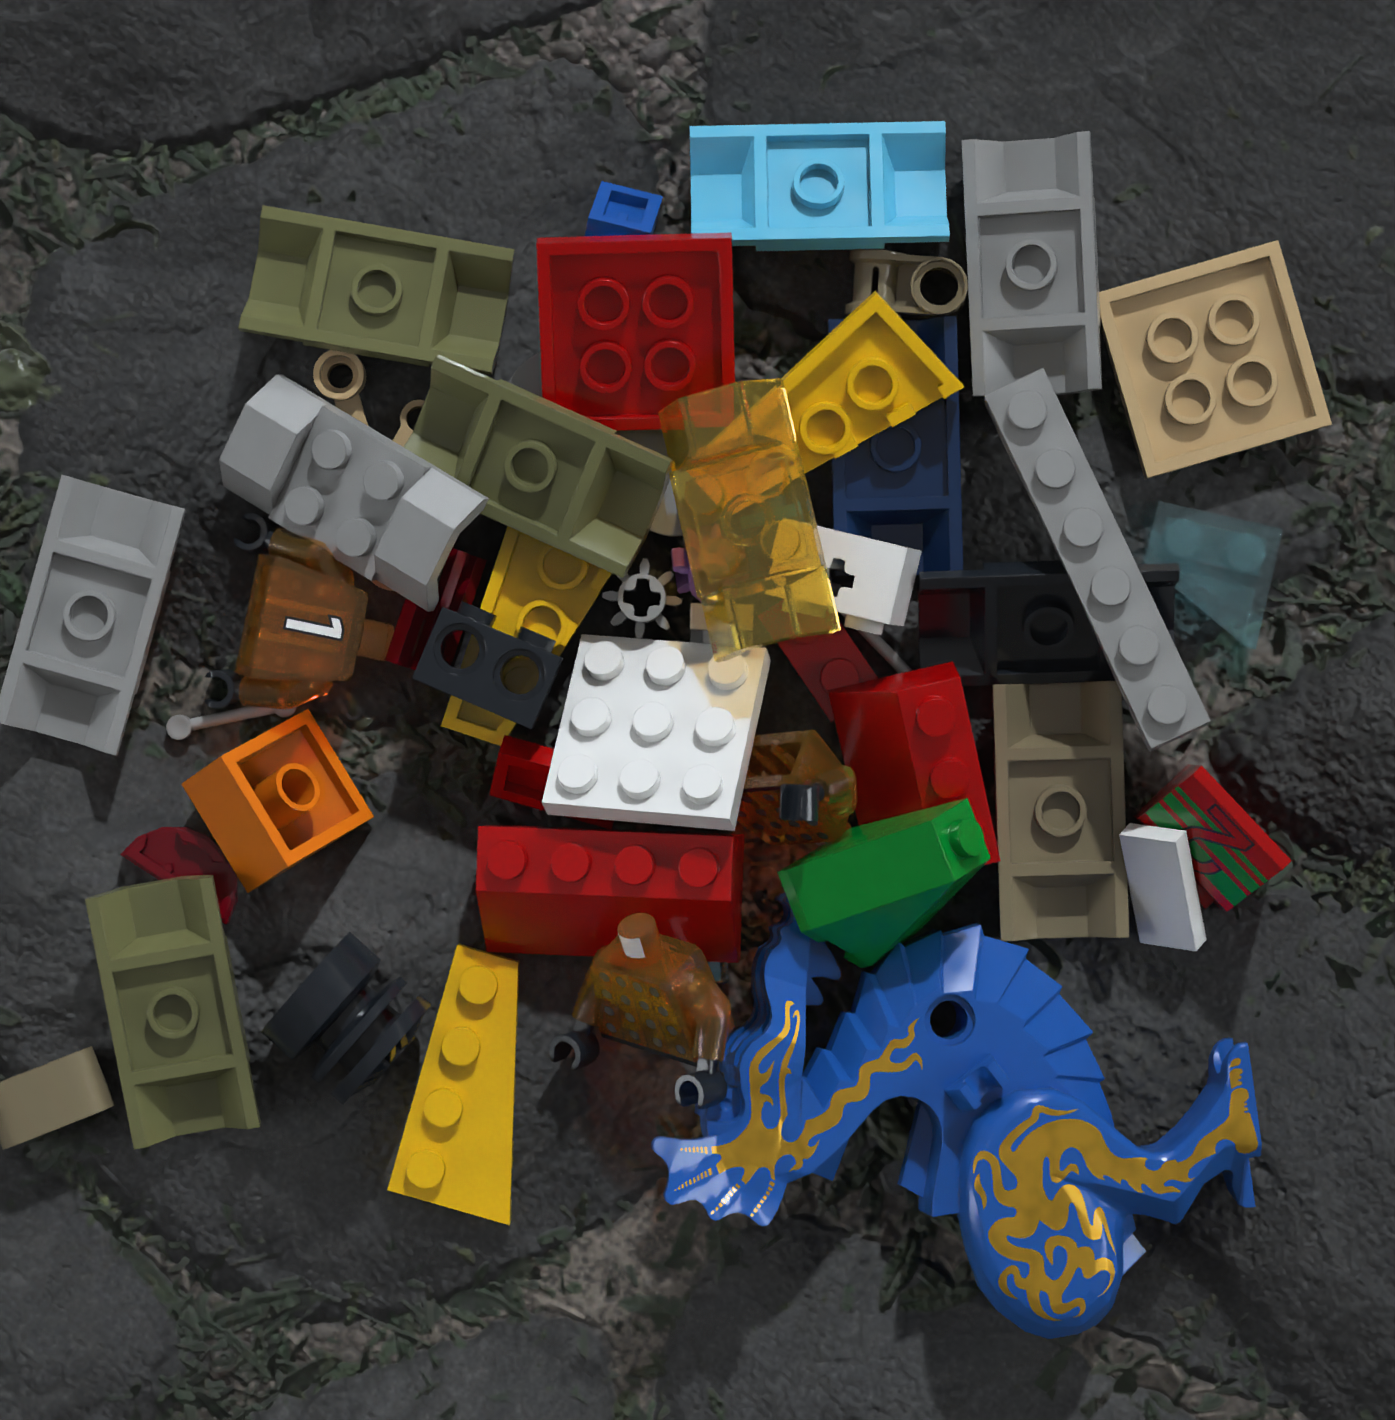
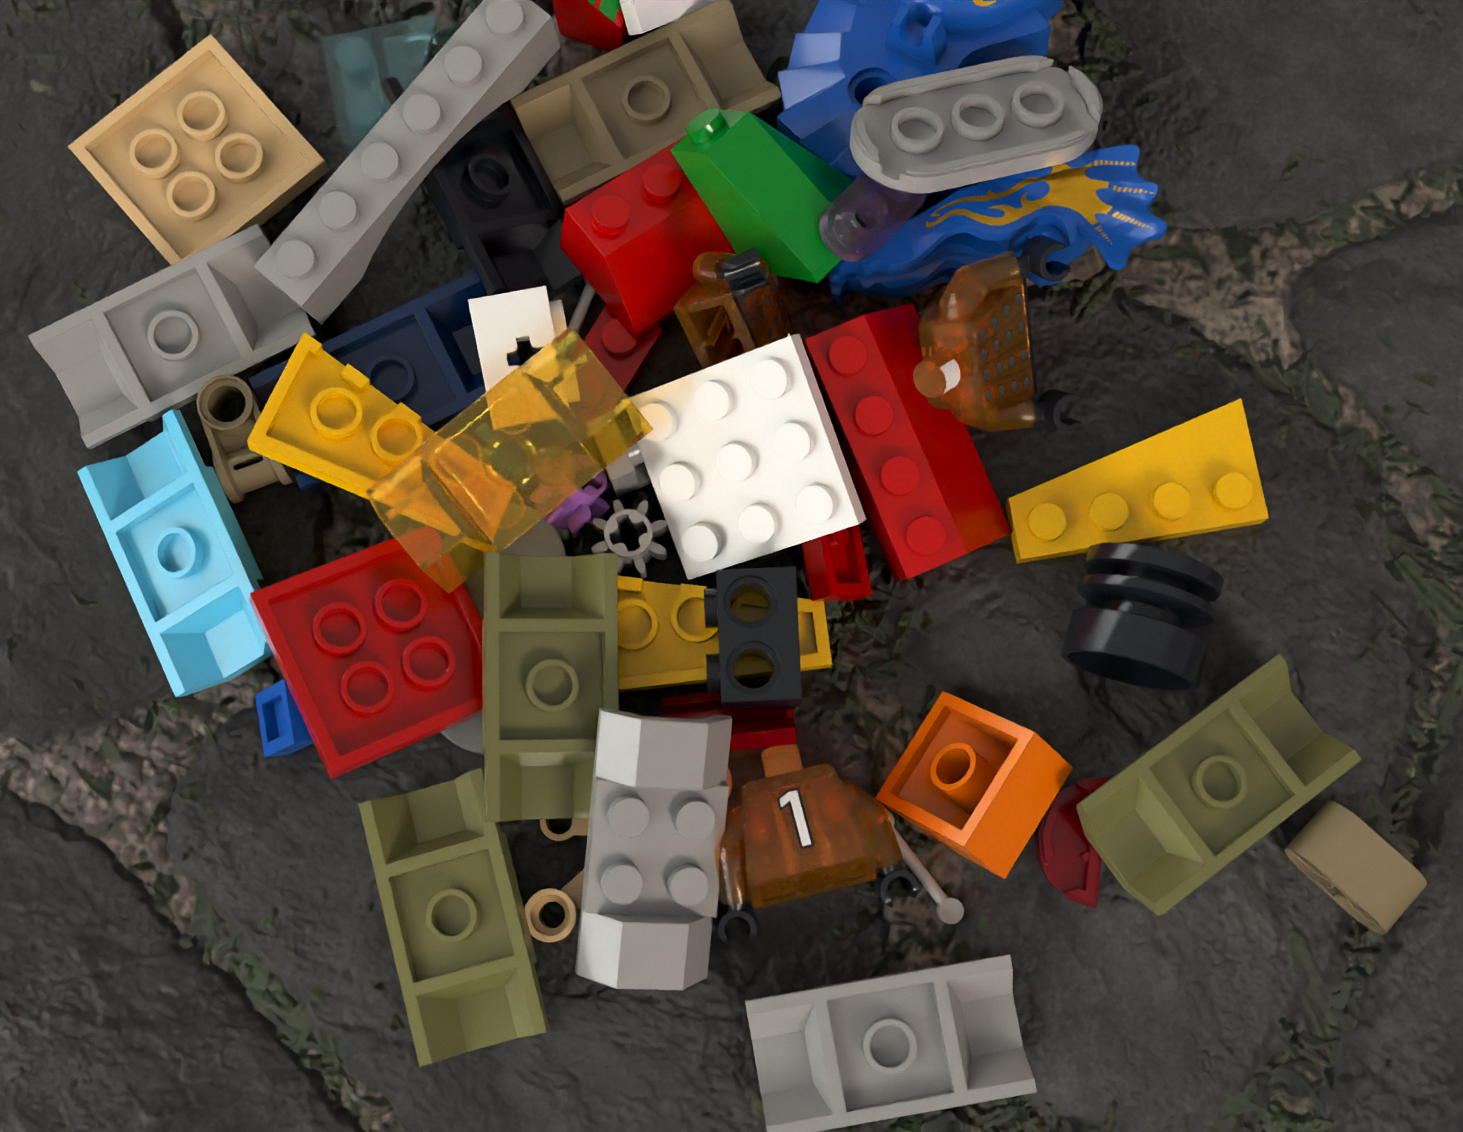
camera: 115 degrees left, 10 degrees down
none -> clear purple plate [819,172,927,262]
none -> light grey tile [850,55,1103,193]

